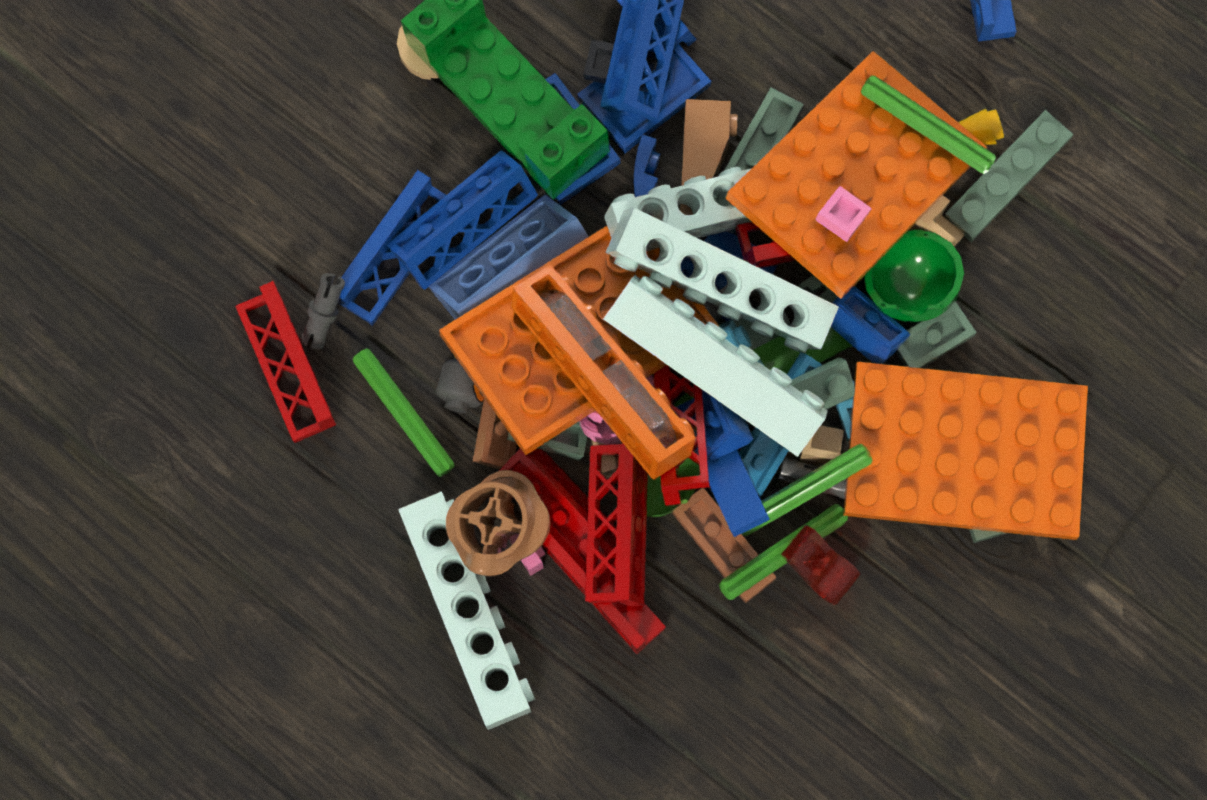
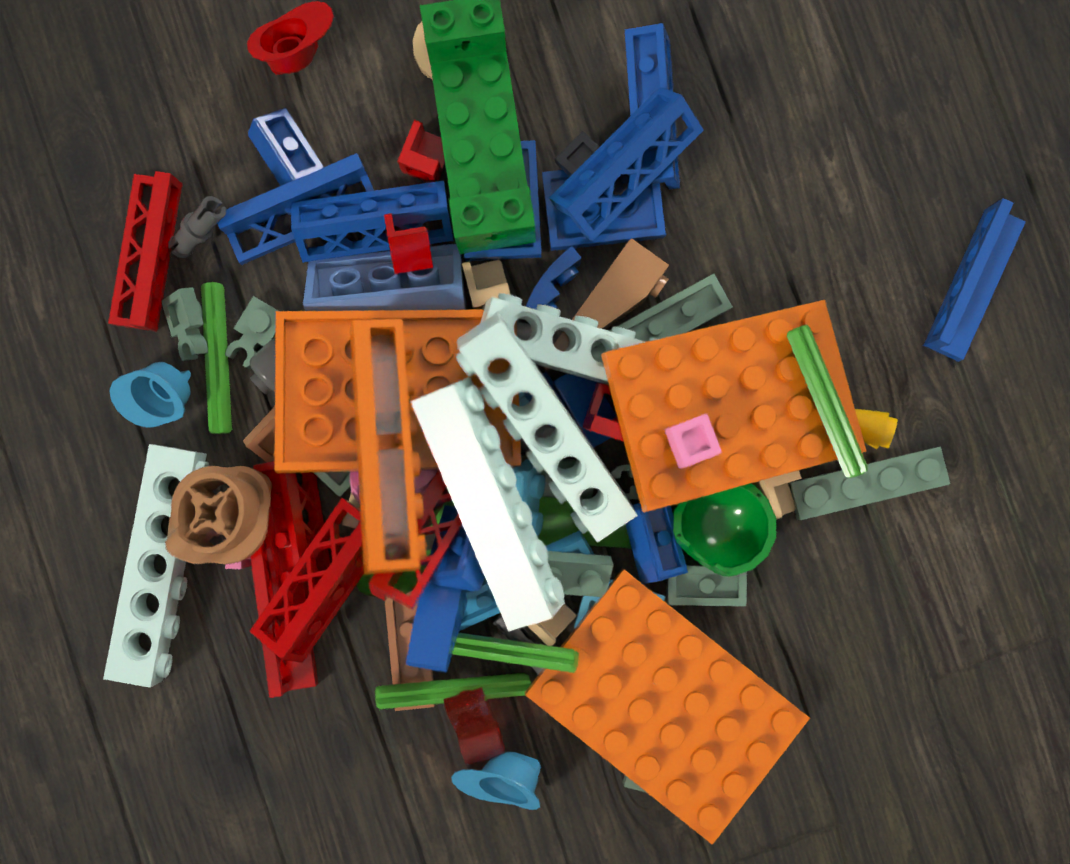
camera: 30 degrees right, 10 degrees up
none -> dark azure piece [109,362,191,428]
none -> sand green plate [161,287,208,361]
none -> sand green plate [225,296,278,369]
none -> red piece [247,1,334,75]
none -> blue slope [248,108,324,186]
none -> red panel [384,213,433,274]
none -> red panel [397,120,445,183]
none -> dark azure piece [451,752,541,810]
none -> tan panel [462,260,510,310]

